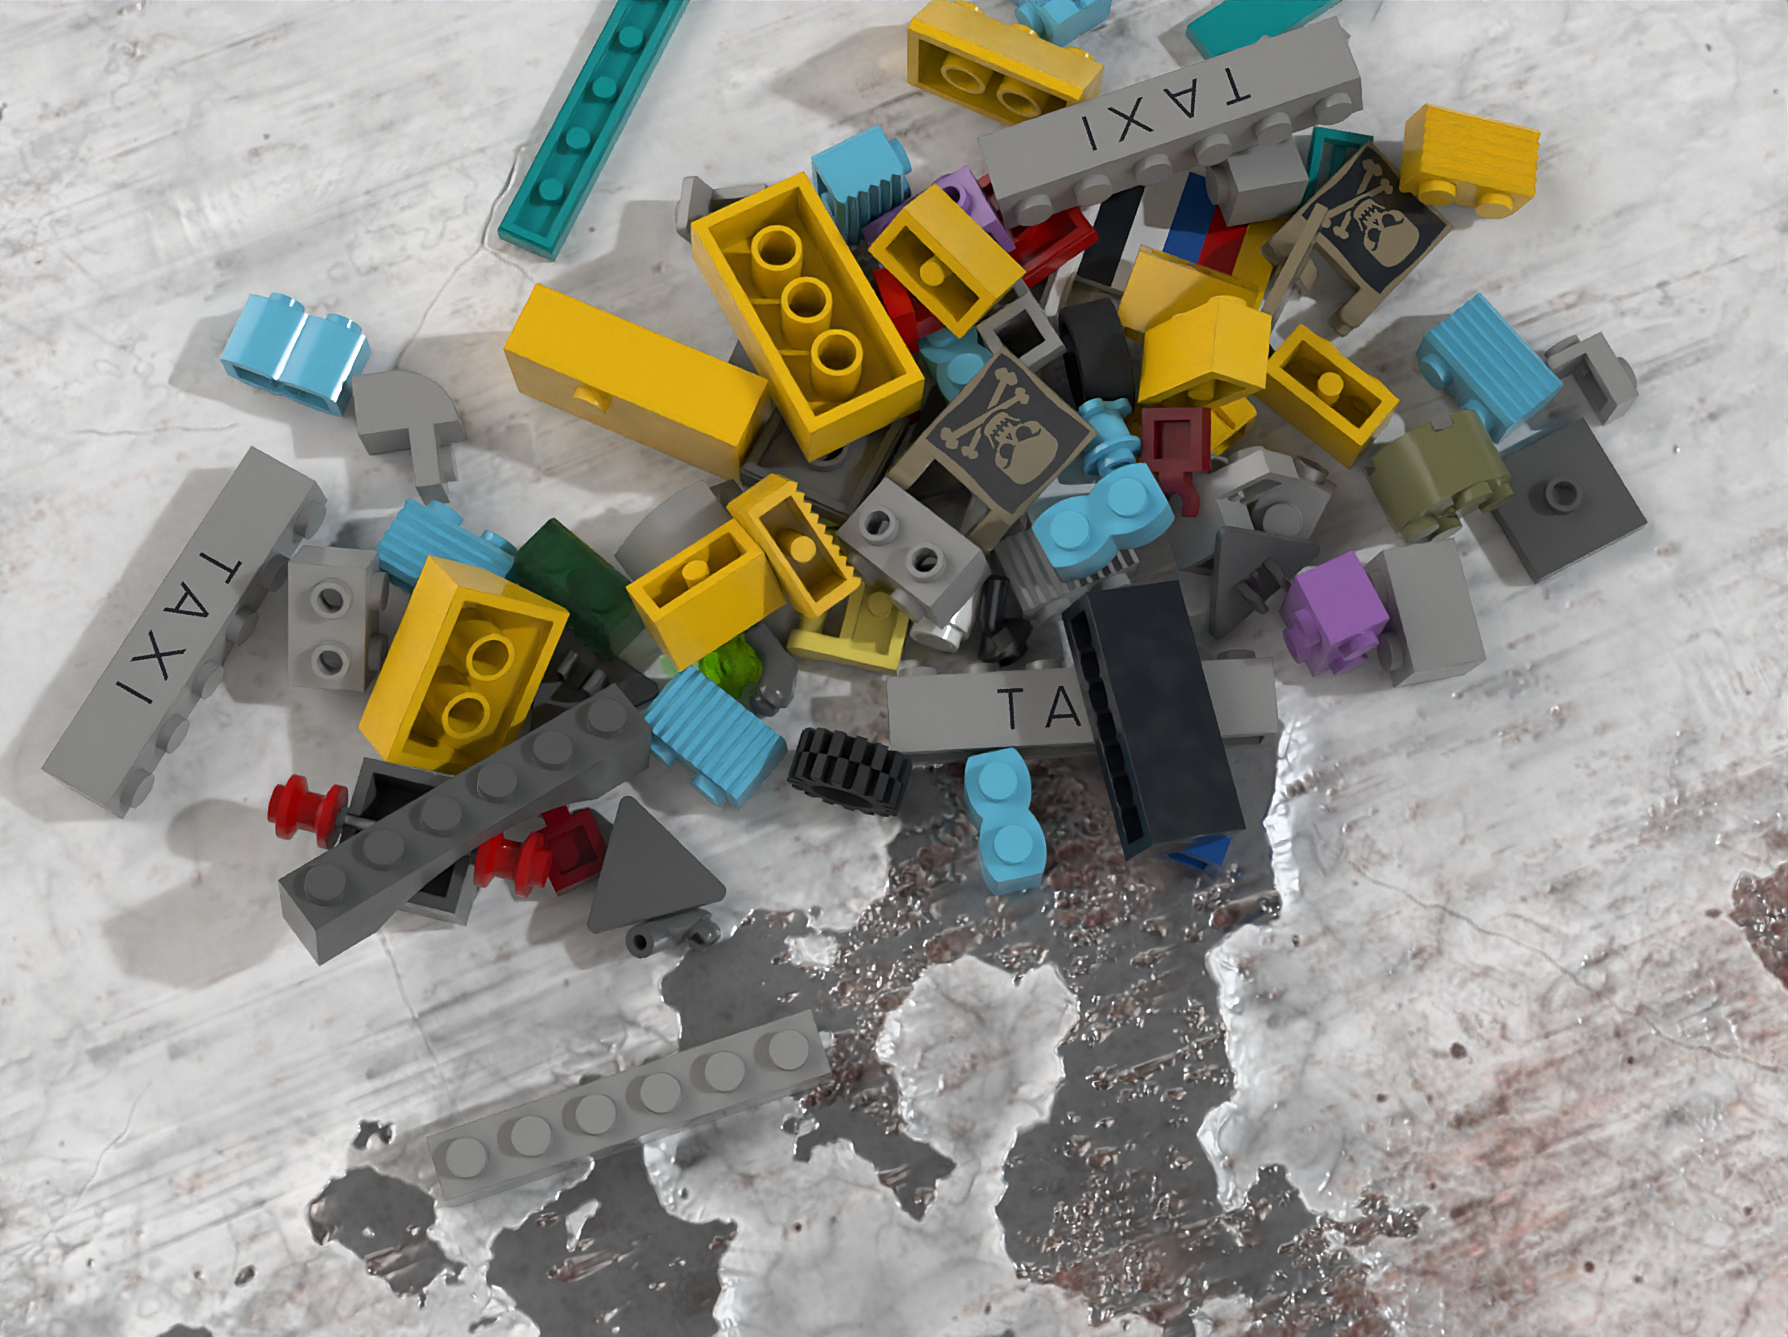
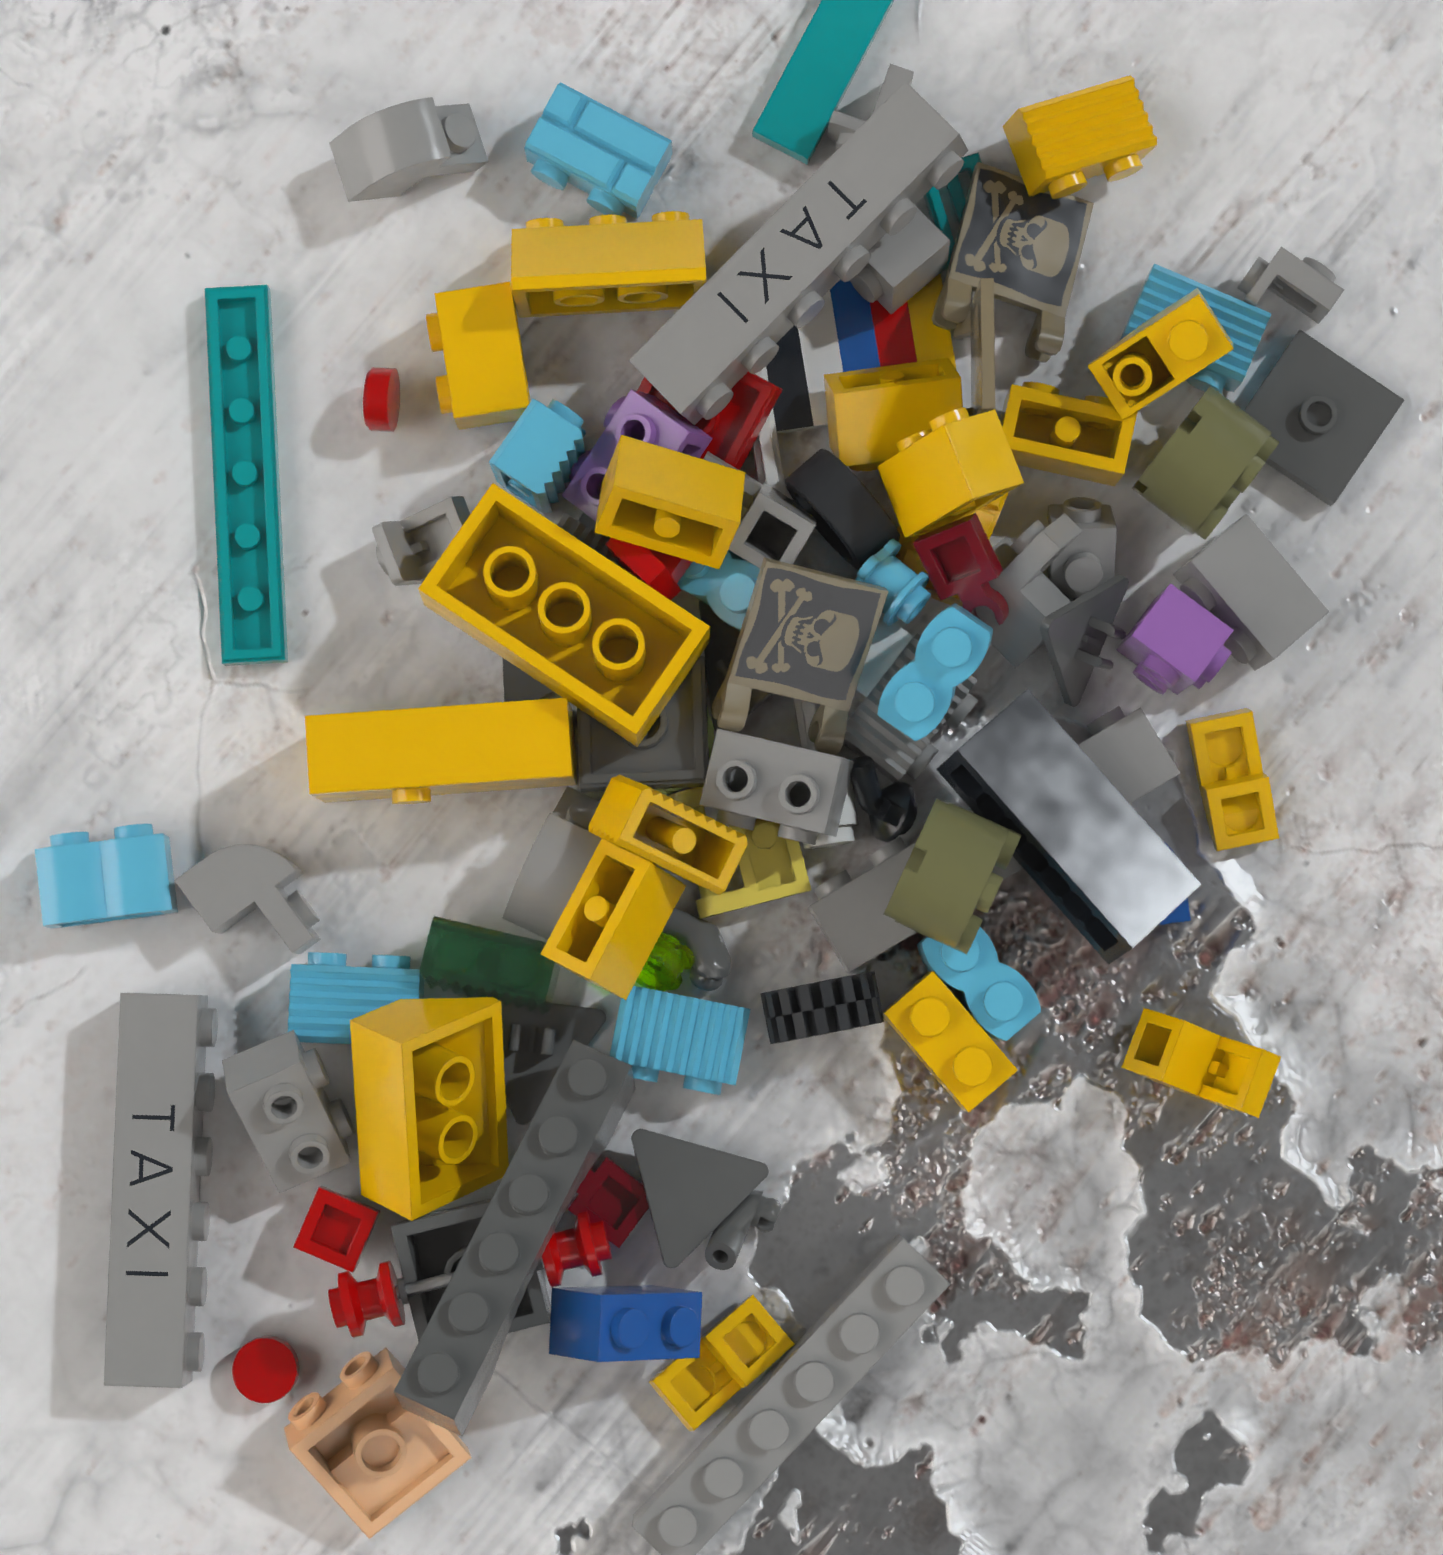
camera: 30 degrees left, 10 degrees up
none -> red tile [232,1336,300,1403]
none -> light nougat plate [284,1347,472,1539]
none -> red tile [293,1186,381,1273]
none -> red tile [363,367,400,432]
none -> yellow brick [426,282,531,430]
none -> blue brick [549,1285,702,1362]
none -> yellow slope [649,1295,794,1432]
none -> yellow brick [882,971,1018,1113]
none -> olive brick [883,798,1021,955]
none -> yellow slope [1088,288,1234,420]
none -> yellow brick [1121,1008,1281,1118]
none -> yellow slope [1185,708,1280,851]

